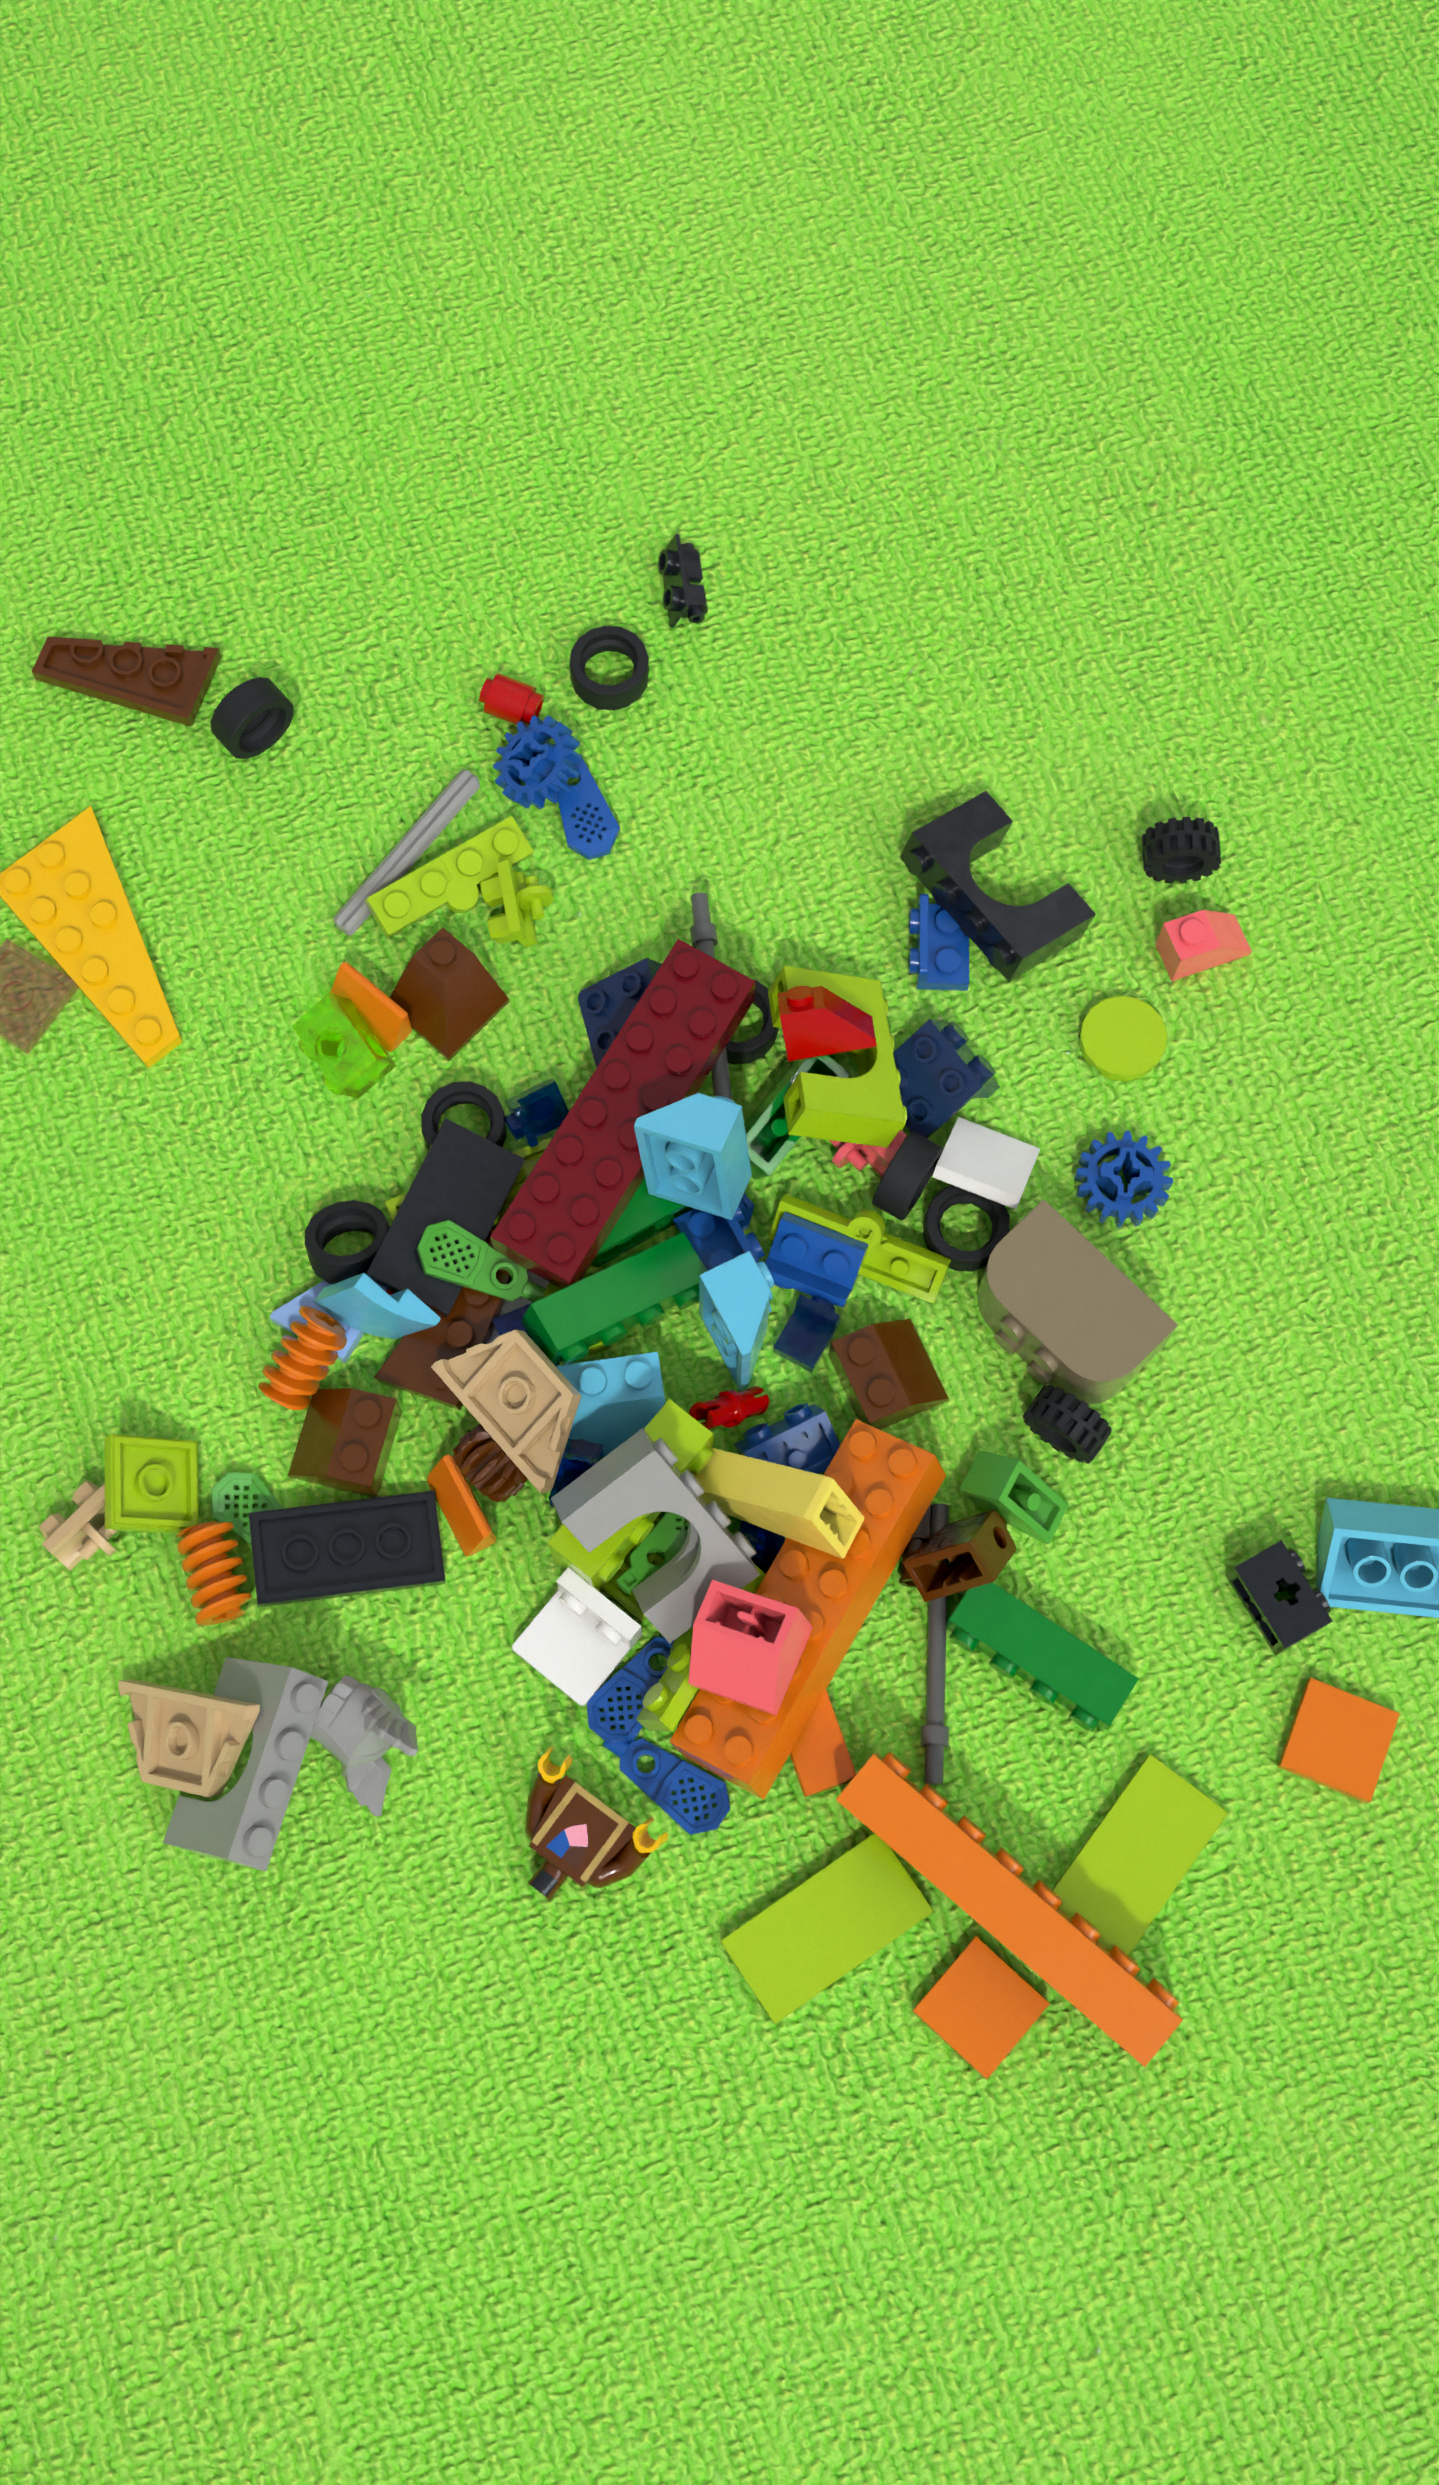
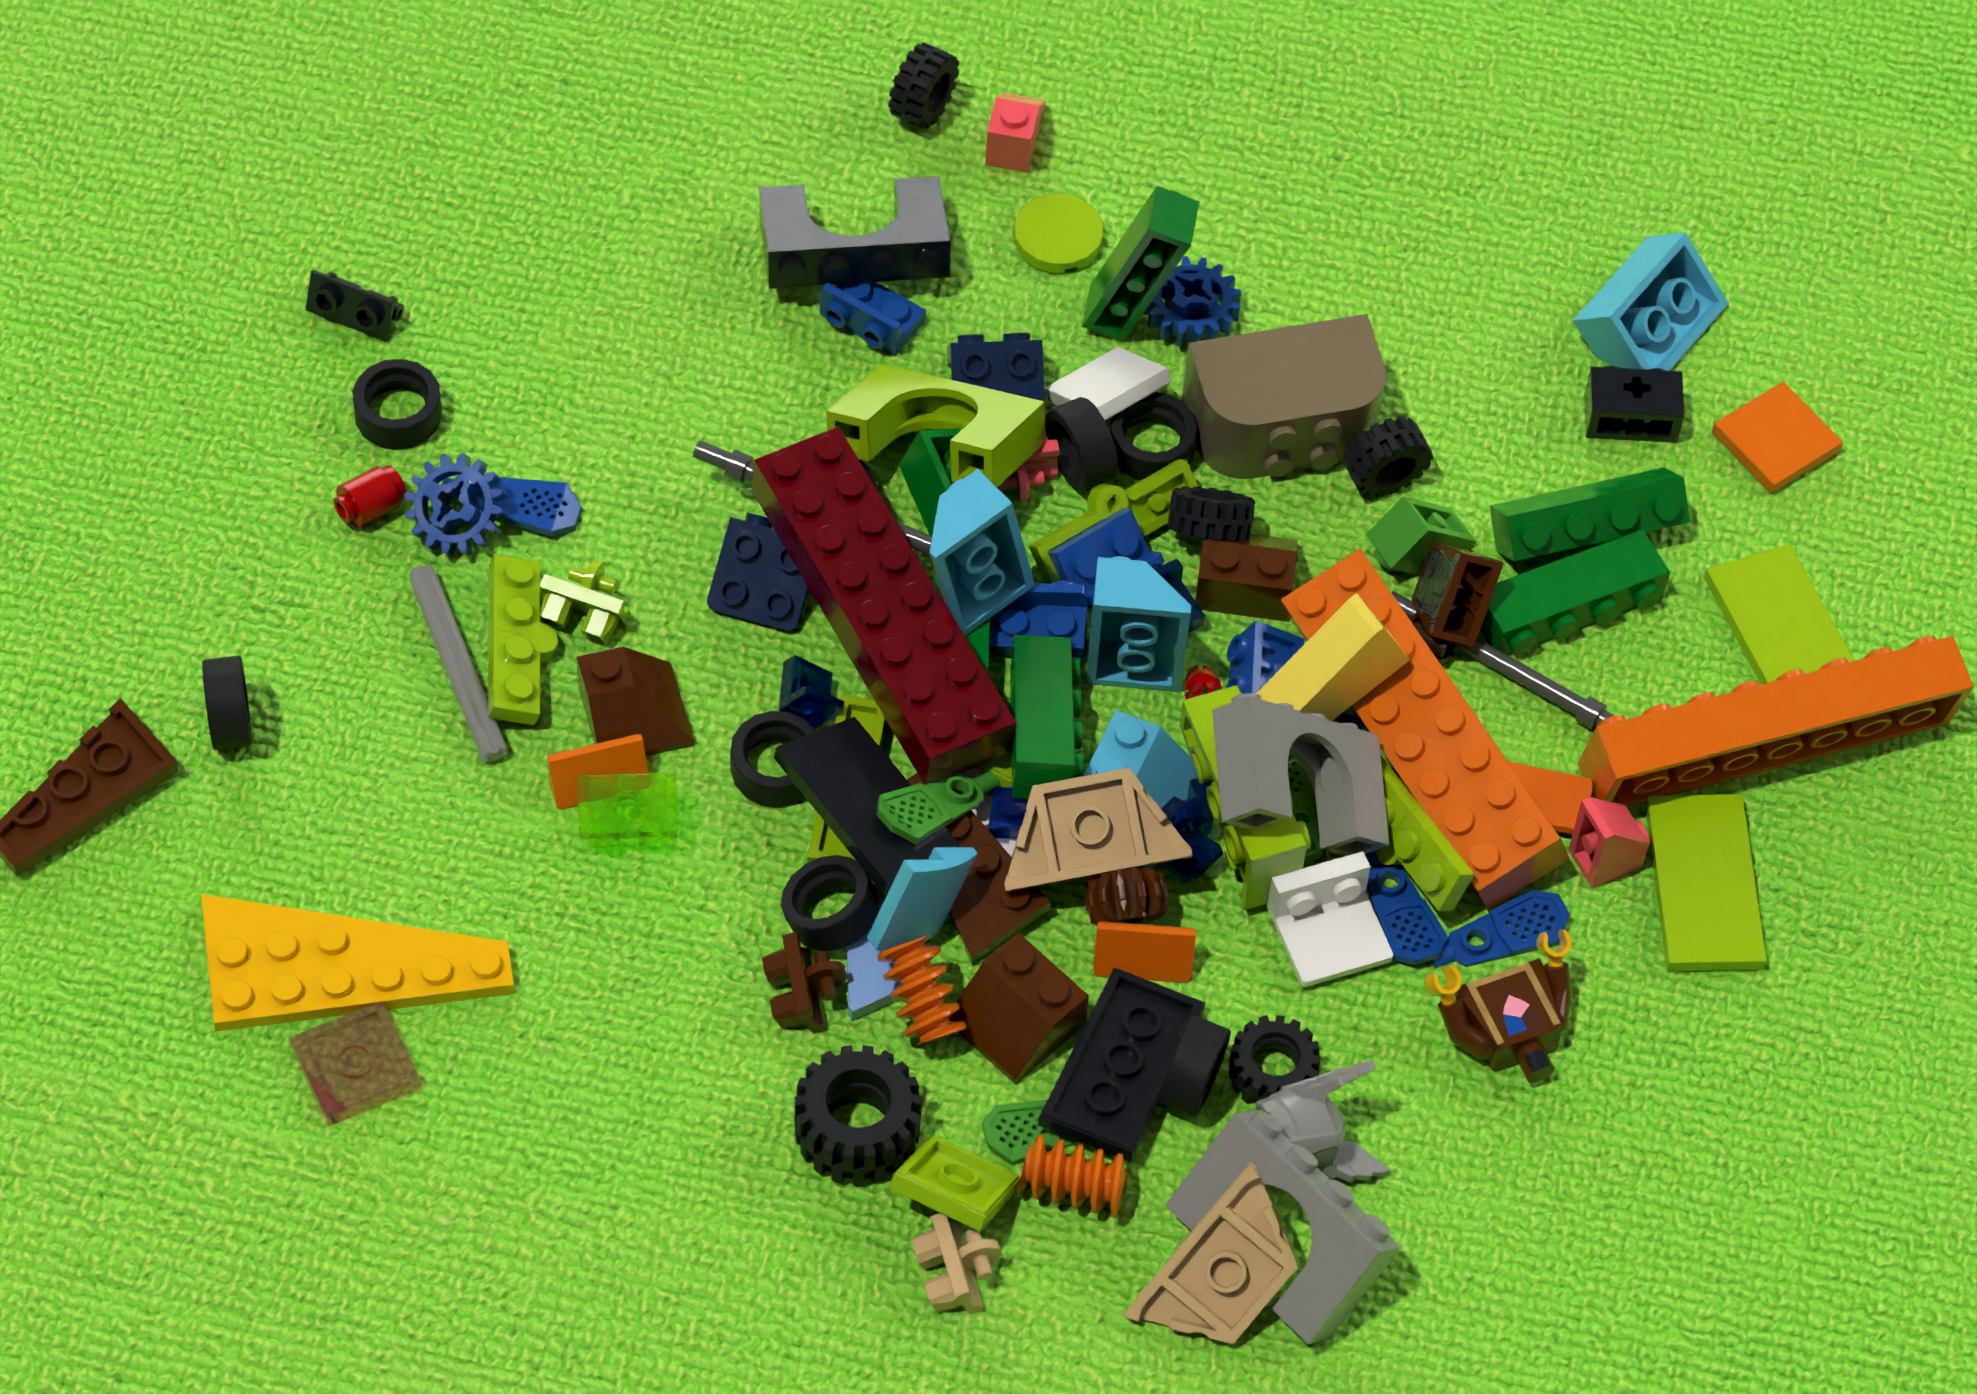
camera: 60 degrees left, 15 degrees down
coral slope [688,1580,813,1716] -> none
red slope [777,986,877,1061] -> none
orange tile [912,1936,1050,2079] -> none
none -> reddish brown hips [762,931,847,1033]
none -> black tyre [794,1045,922,1185]
none -> green brick [1082,186,1200,342]
none -> black tyre [1159,1016,1231,1117]
none -> black tyre [1168,486,1255,541]
none -> black tyre [1229,1015,1320,1110]
none -> green brick [1490,467,1690,561]
none -> coral slope [1568,797,1650,888]

